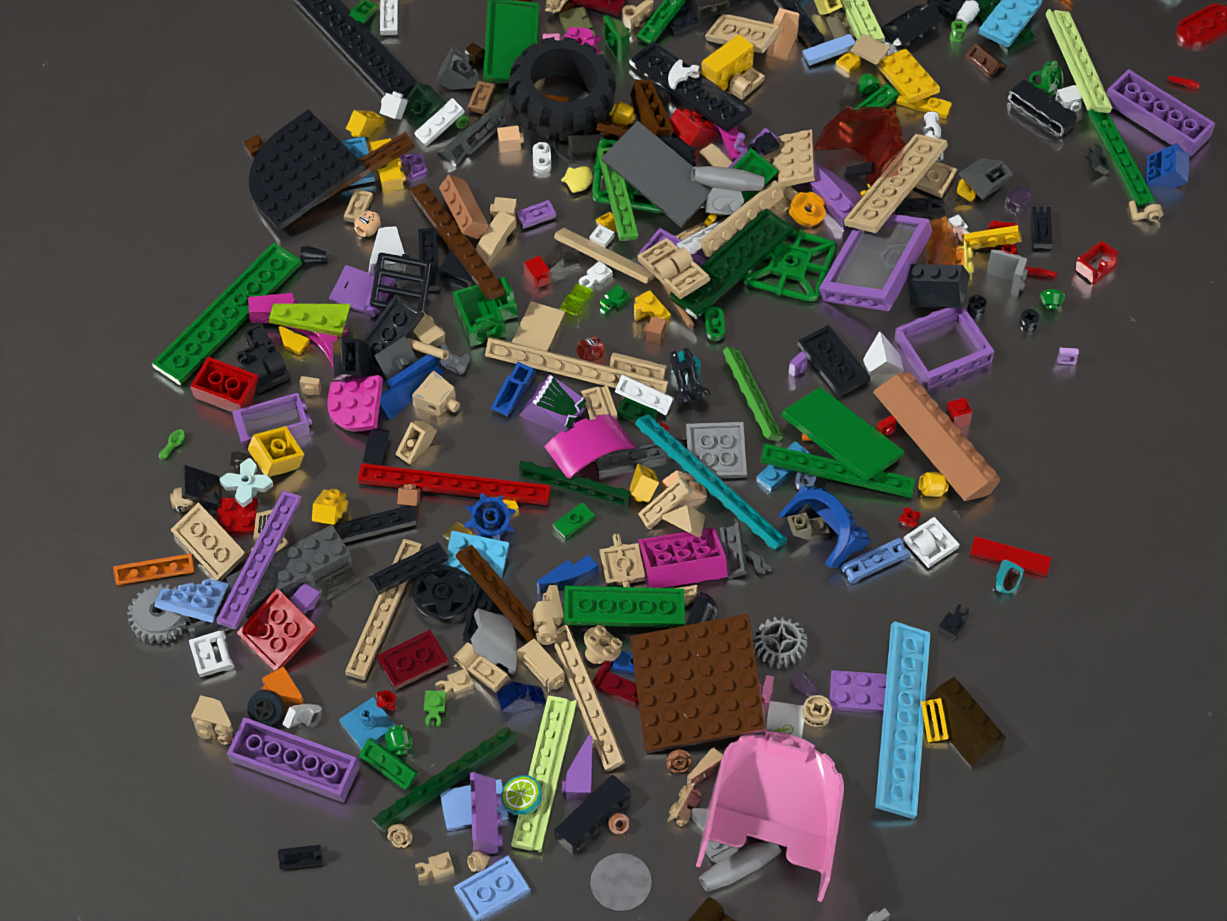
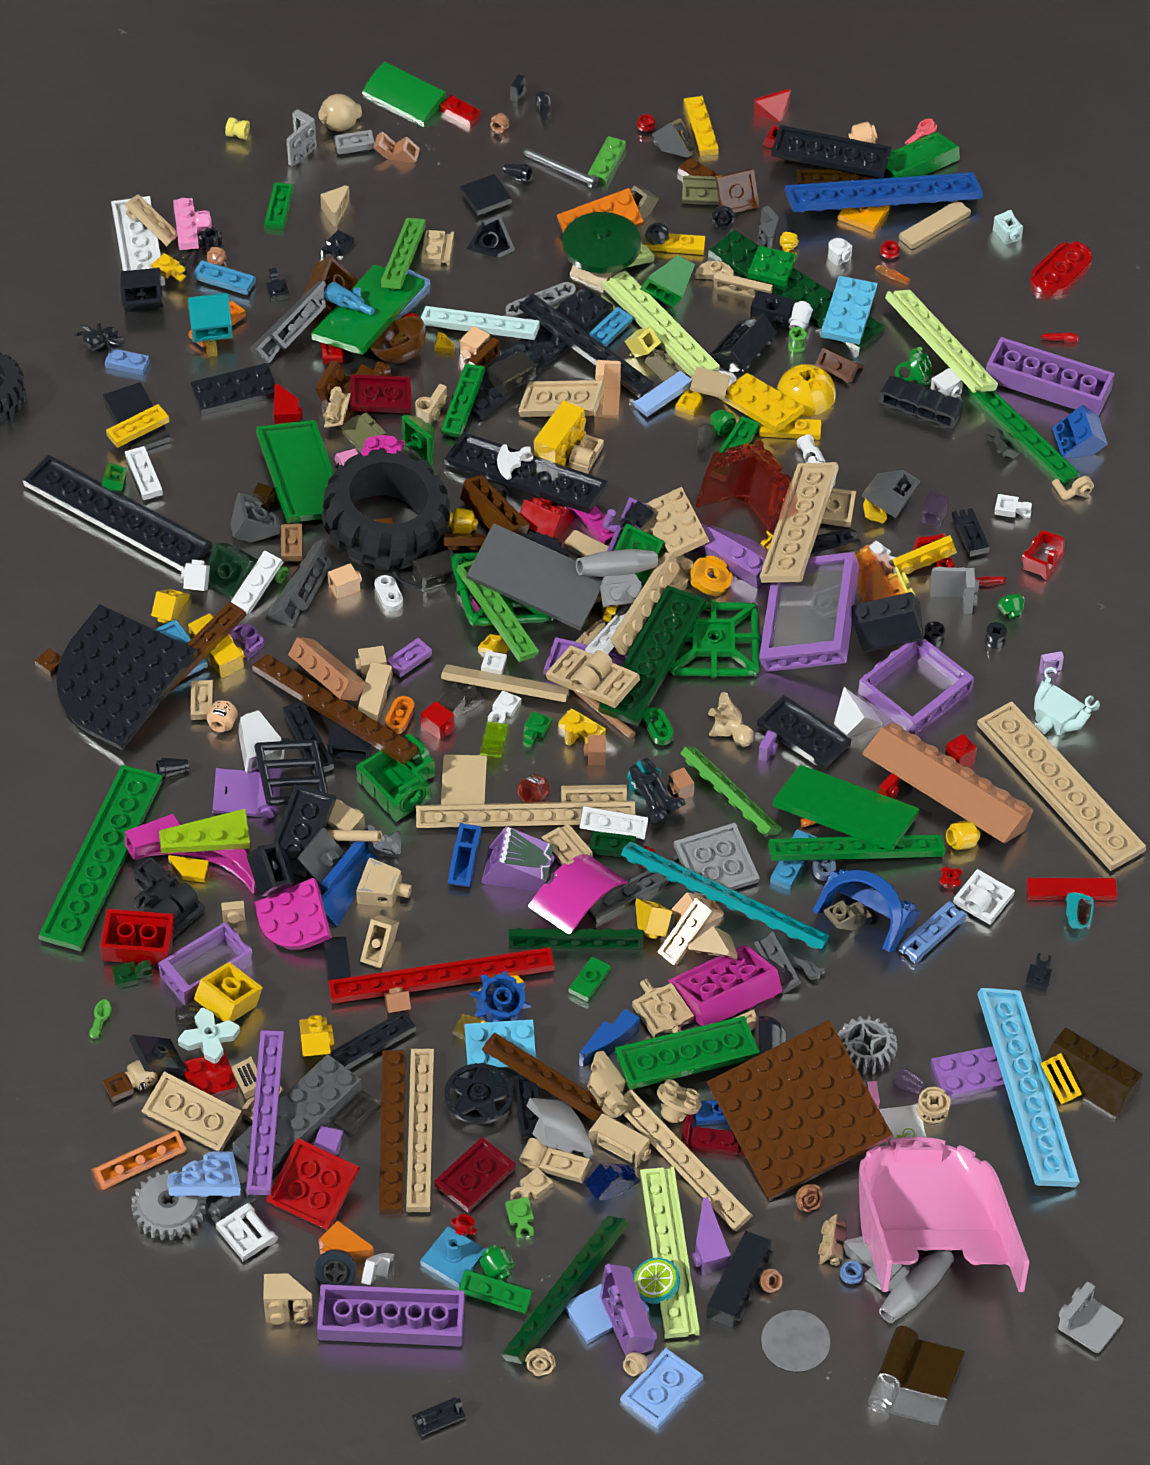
camera: 20 degrees left, 5 degrees down
black plate [369,542,448,595] -> none
tan plate [415,852,455,881] -> none
light yellow animal [561,166,593,193] -> none
tan slope [687,748,723,786] -> none
black piece [844,161,875,179] -> none
none -> reddish brown plate [103,1071,134,1102]
none -> dark green plate [112,960,153,990]
none -> reddish brown plate [379,1050,406,1214]
none -> orange plate [385,696,414,734]
none -> nougat plate [667,767,694,800]
none -> tan animal [708,692,754,747]
none -> yellow piece [777,364,836,416]
none -> medium blue plate [840,1261,864,1284]
none -> tan plate [977,701,1146,871]
none -> white plate [995,494,1032,518]
none -> light aqua torso [1034,667,1100,735]

